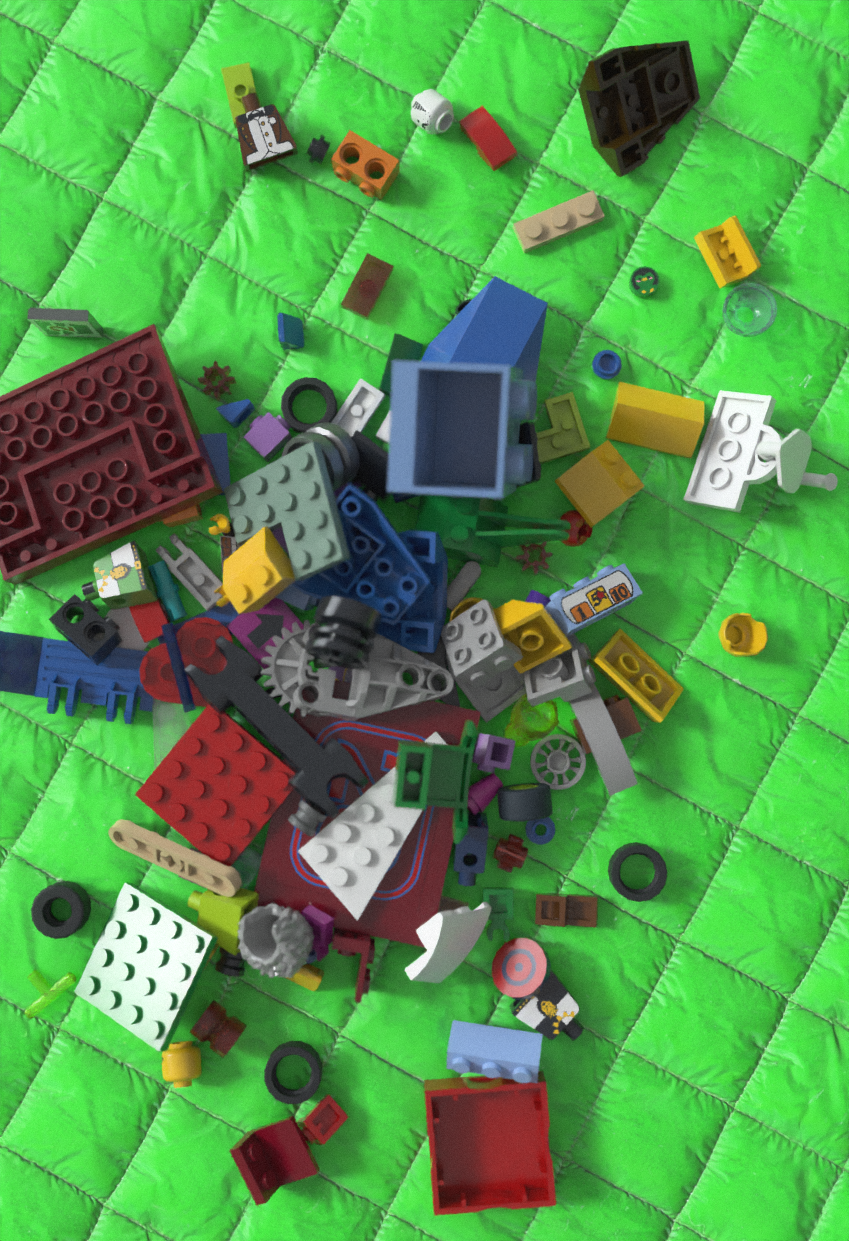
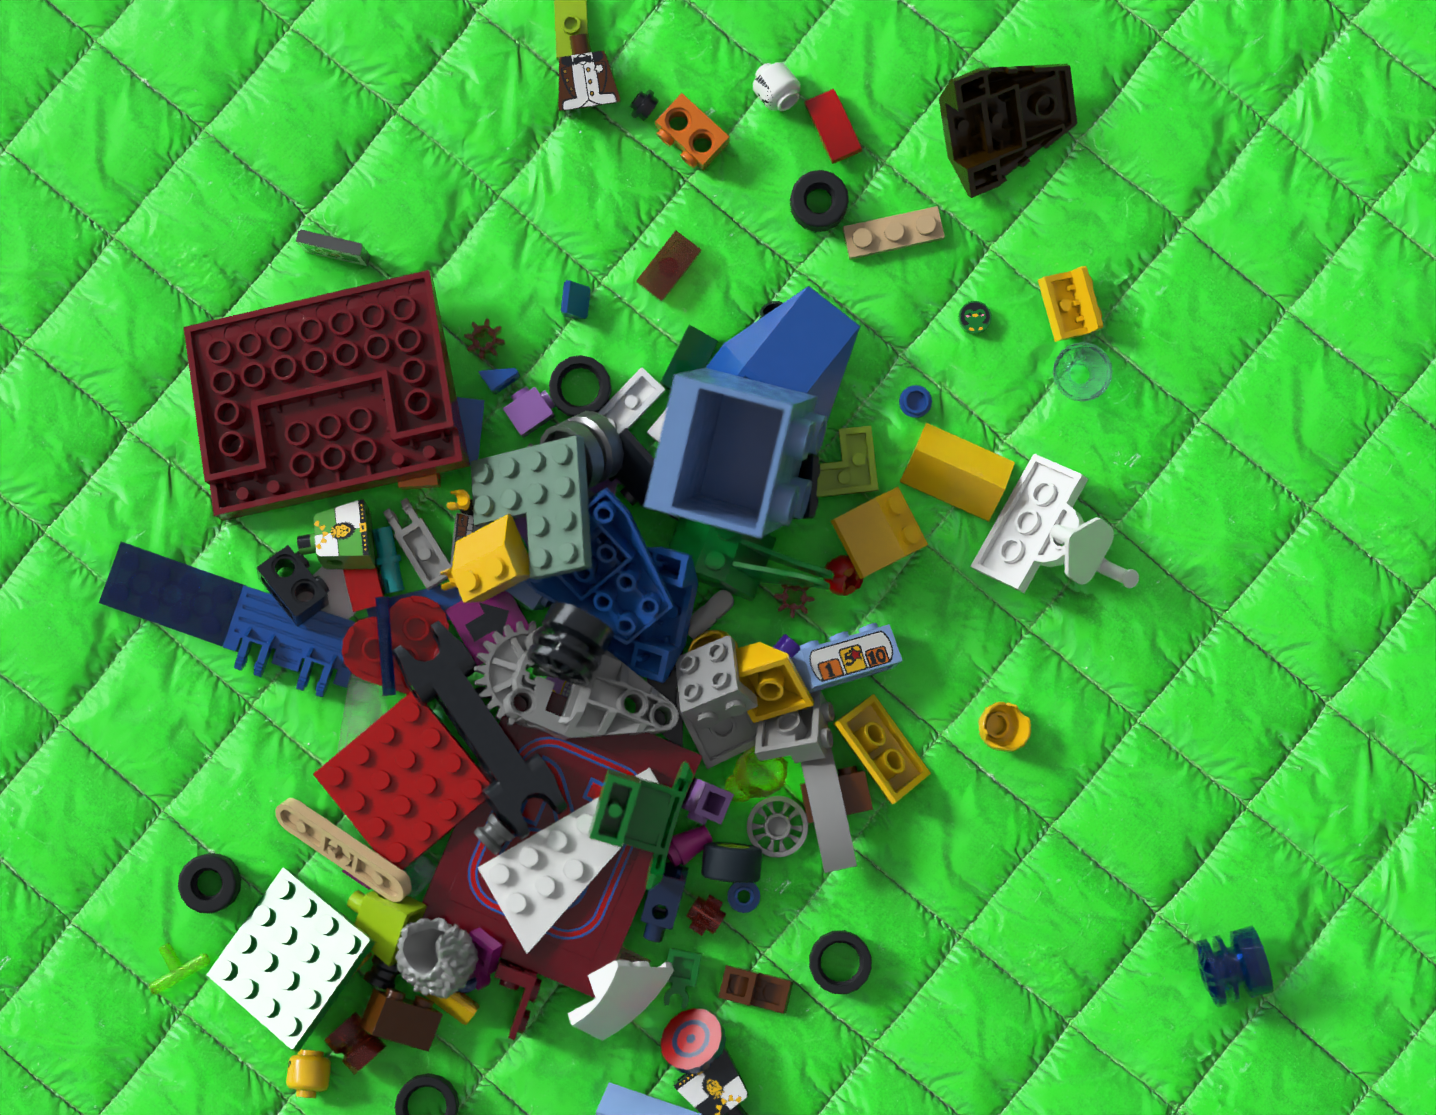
camera: 15 degrees right, 0 degrees up
none -> reddish brown brick [359,987,443,1052]
none -> black tyre [790,170,849,232]

